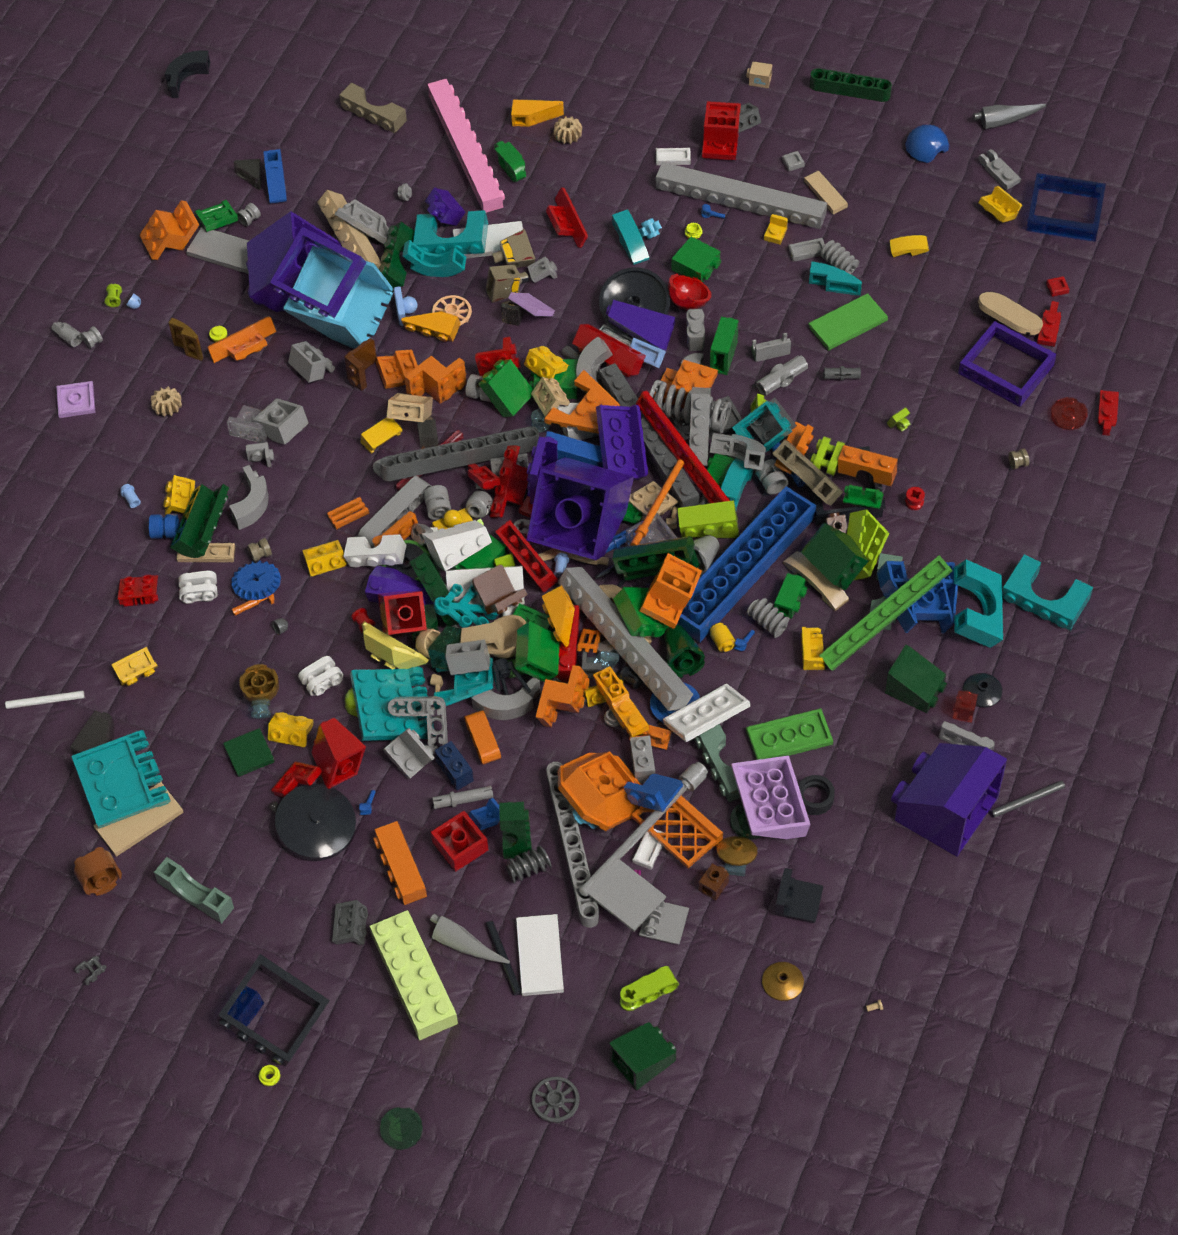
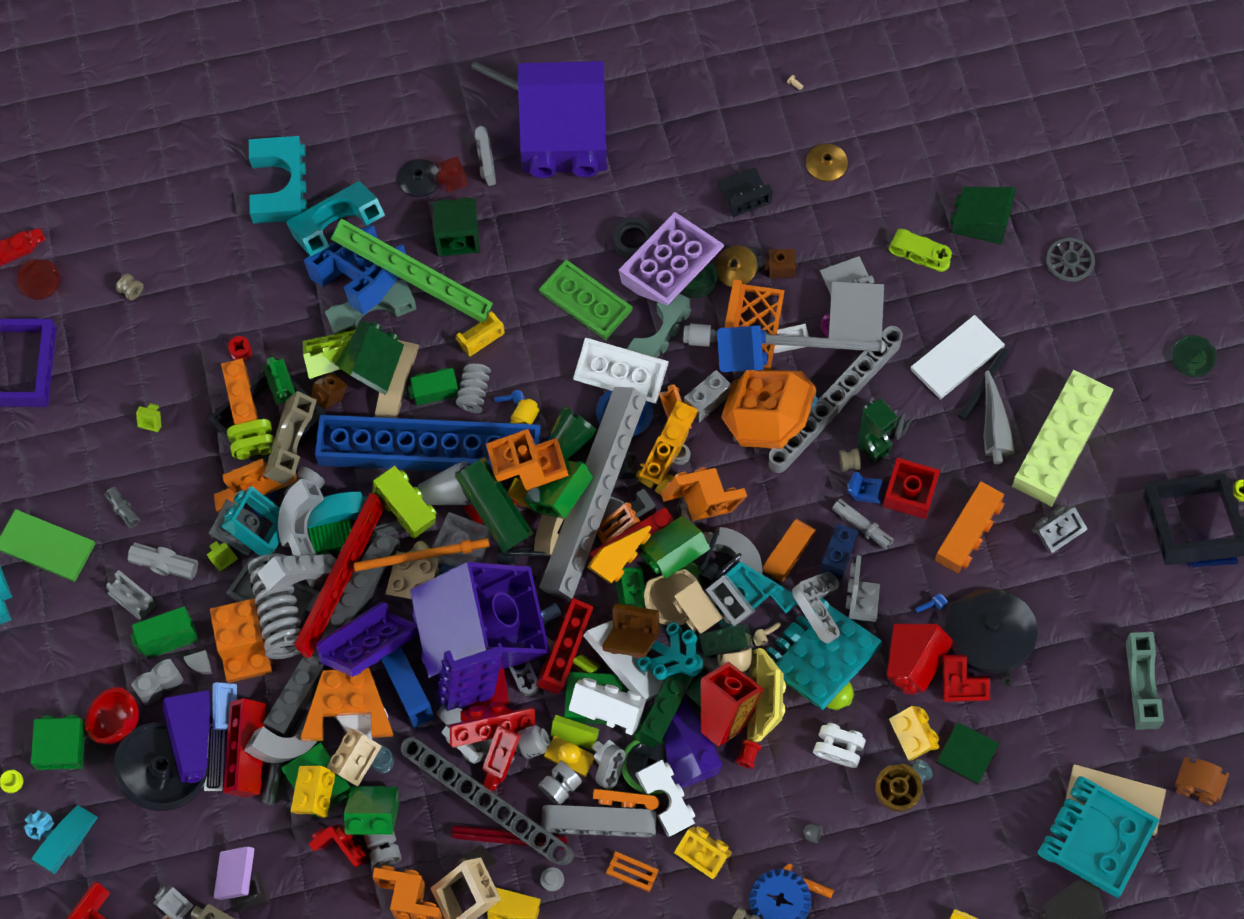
camera: 125 degrees left, 10 degrees up
clear light blue tile [594,651,619,669] -> none

